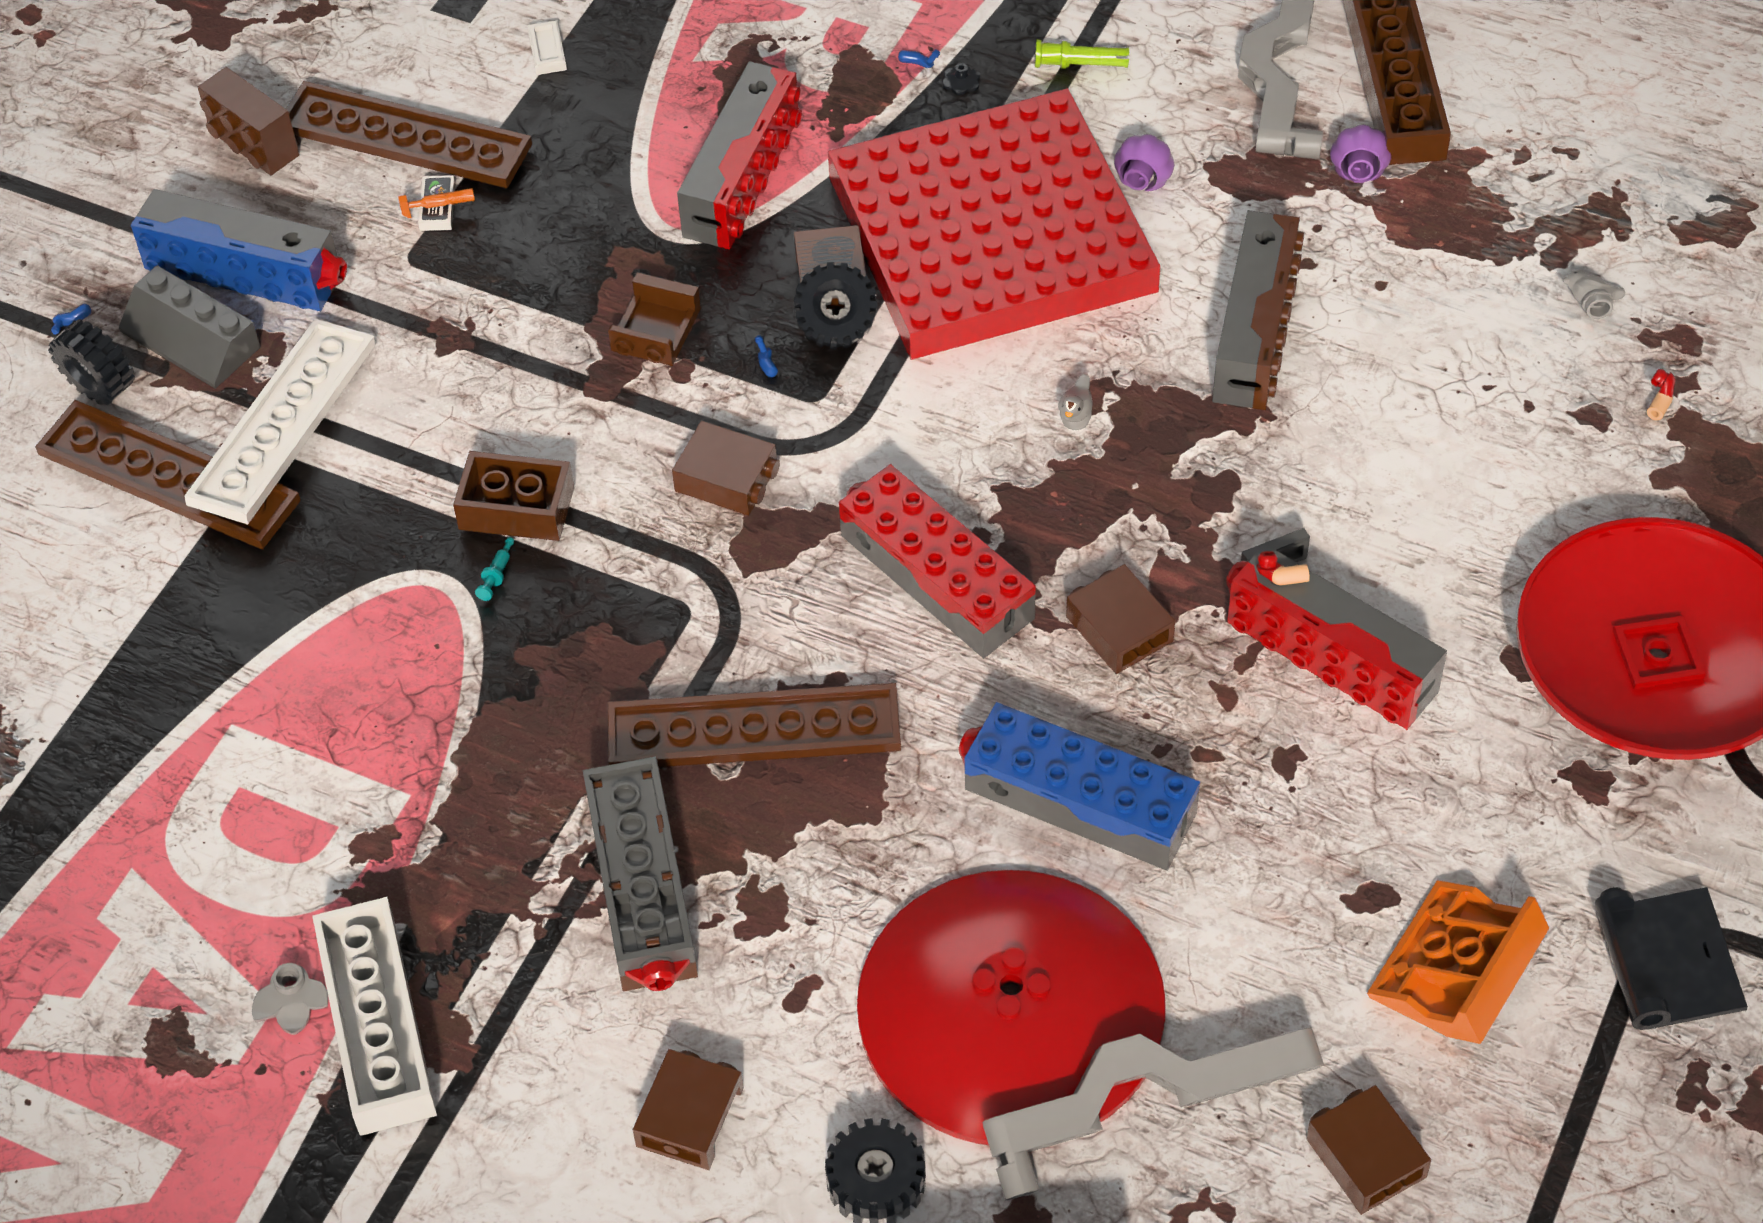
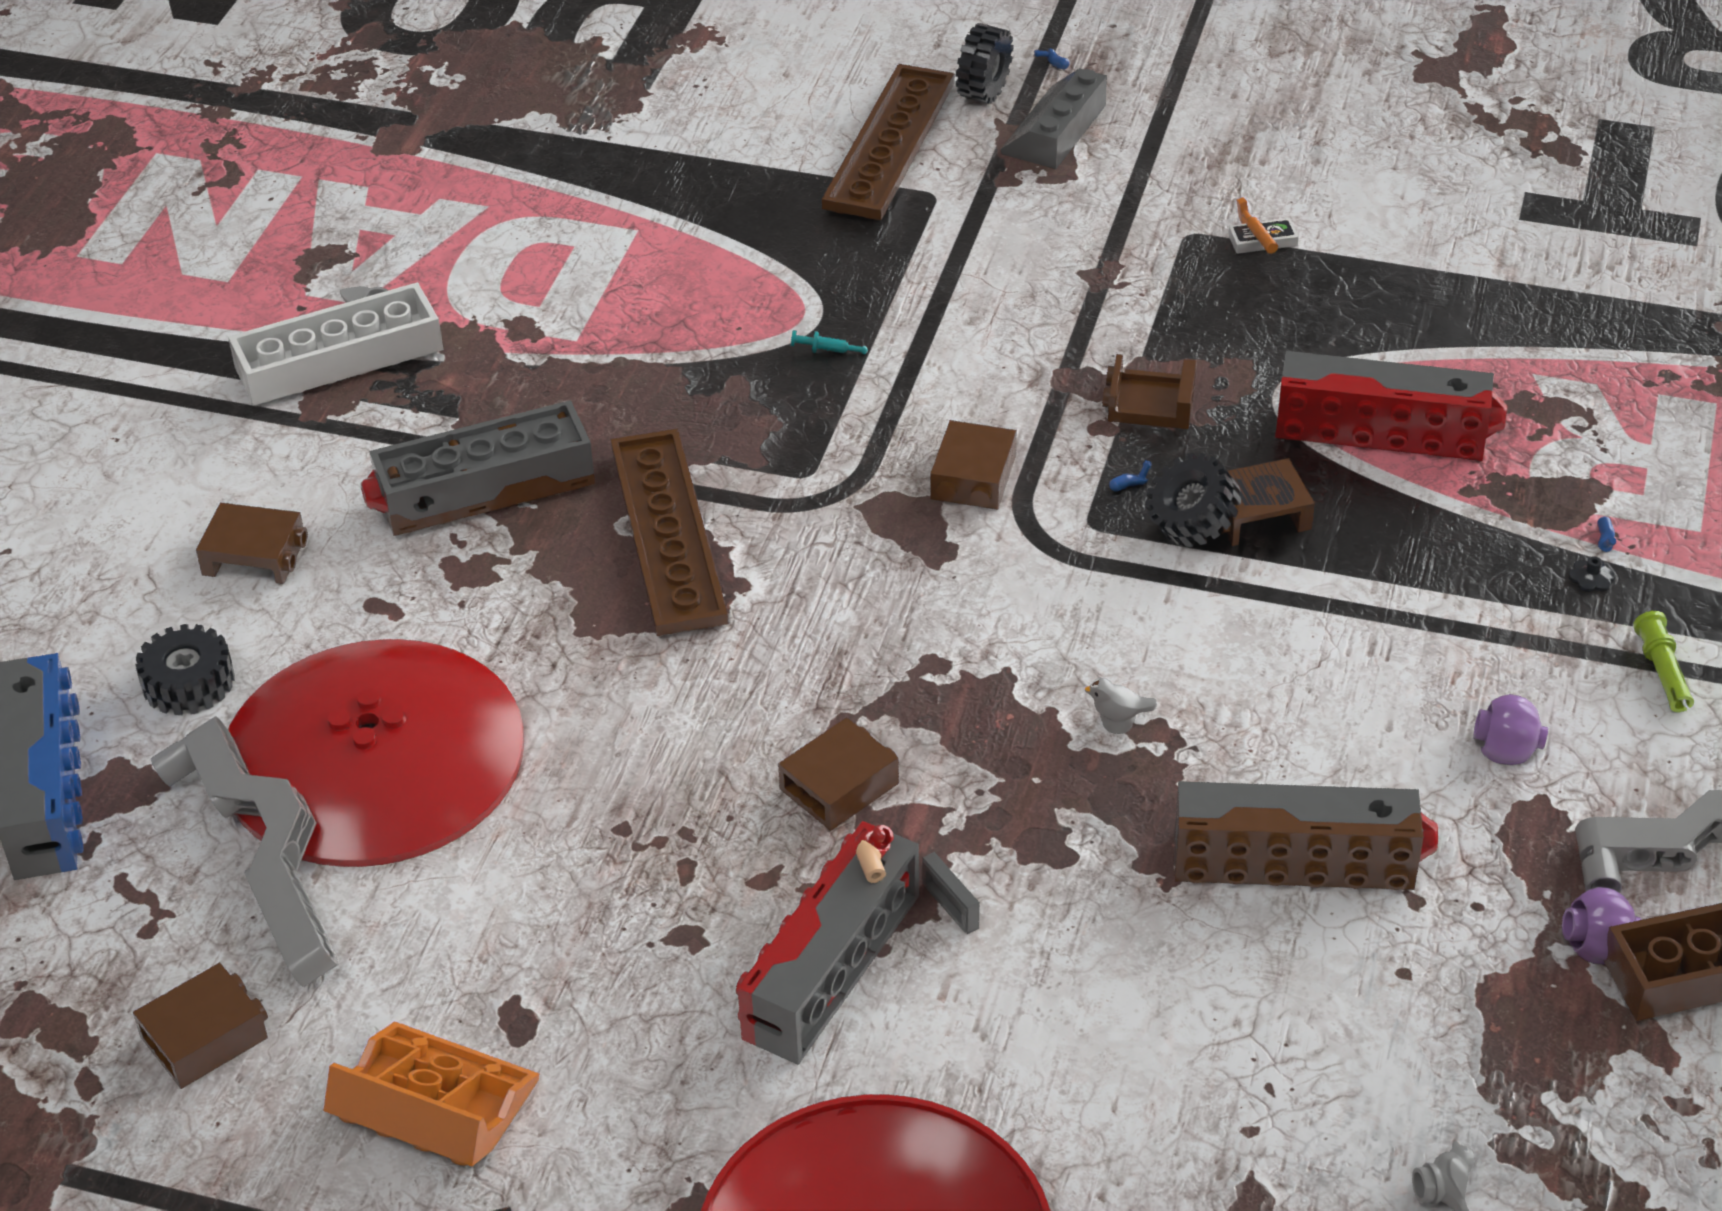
camera: 80 degrees right, 10 degrees down
blue piece [131,189,347,312] -> none
white plate [185,319,375,524] -> none
reddish brown brick [197,67,299,176] -> none
reddish brown plate [286,81,532,188] -> none
reddish brown brick [453,451,574,541] -> none
white tile [527,20,567,75] -> none
brick [828,88,1160,360] -> none
piece [839,464,1036,659] -> none
blue piece [959,702,1200,871] -> none

